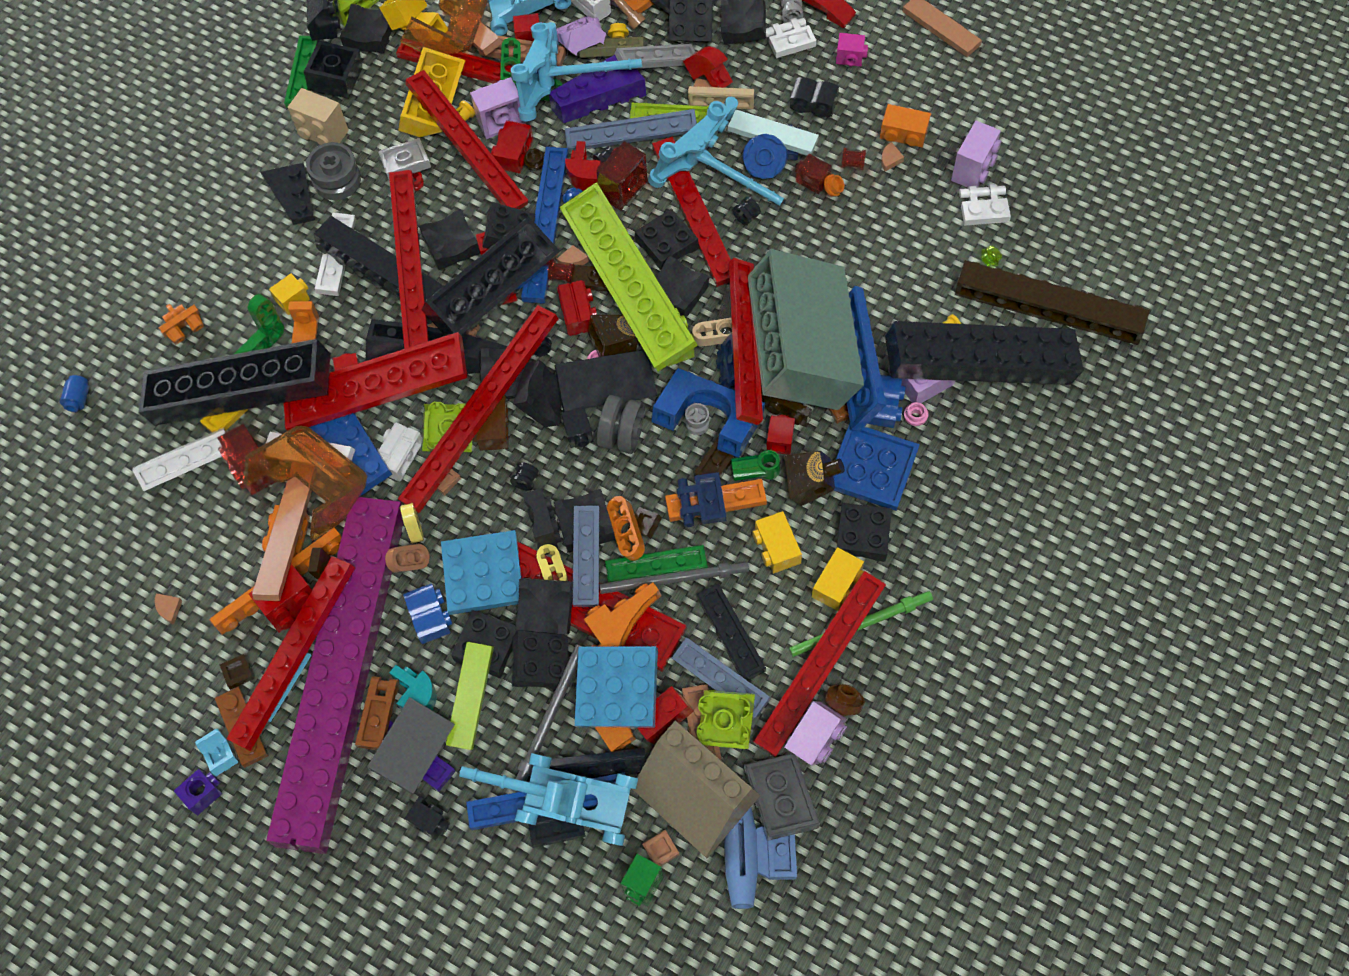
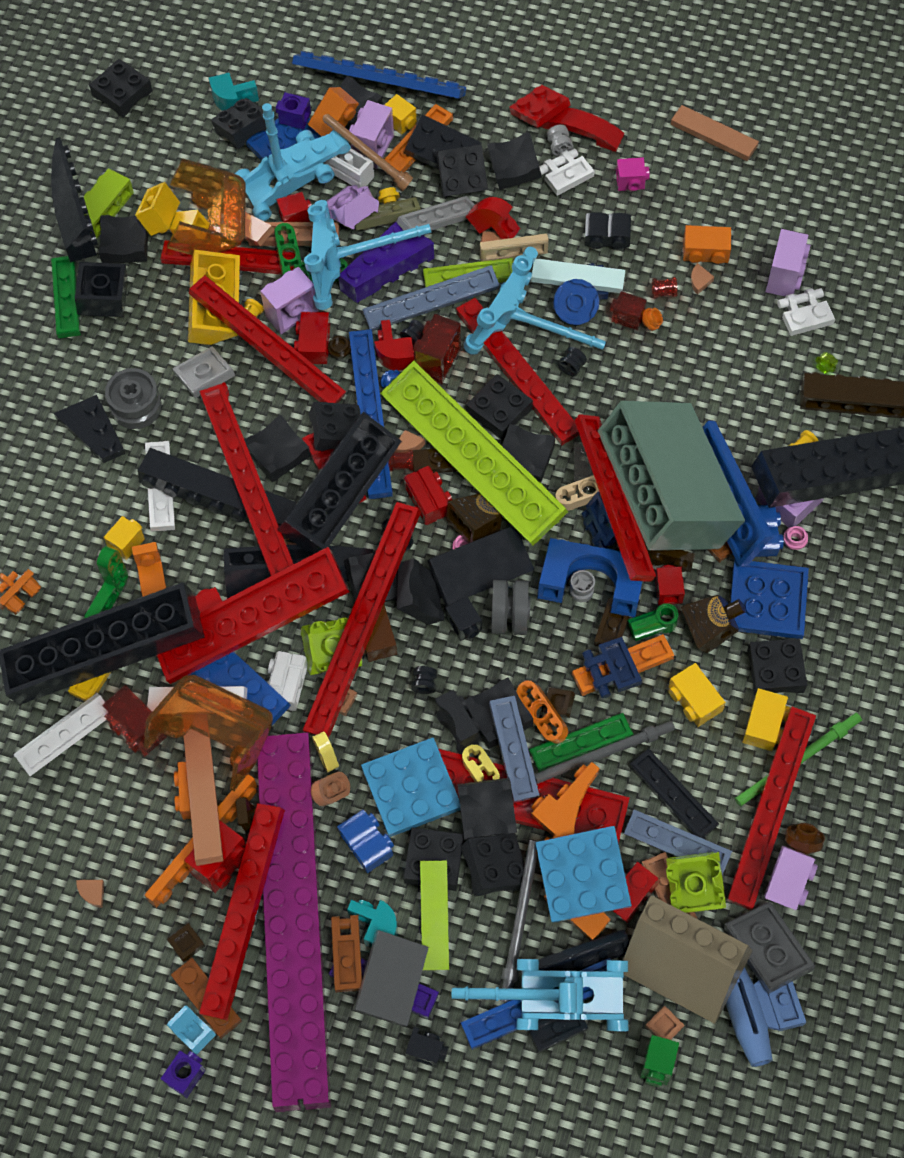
camera: 15 degrees left, 0 degrees up
tan brick [288,88,349,145] -> none

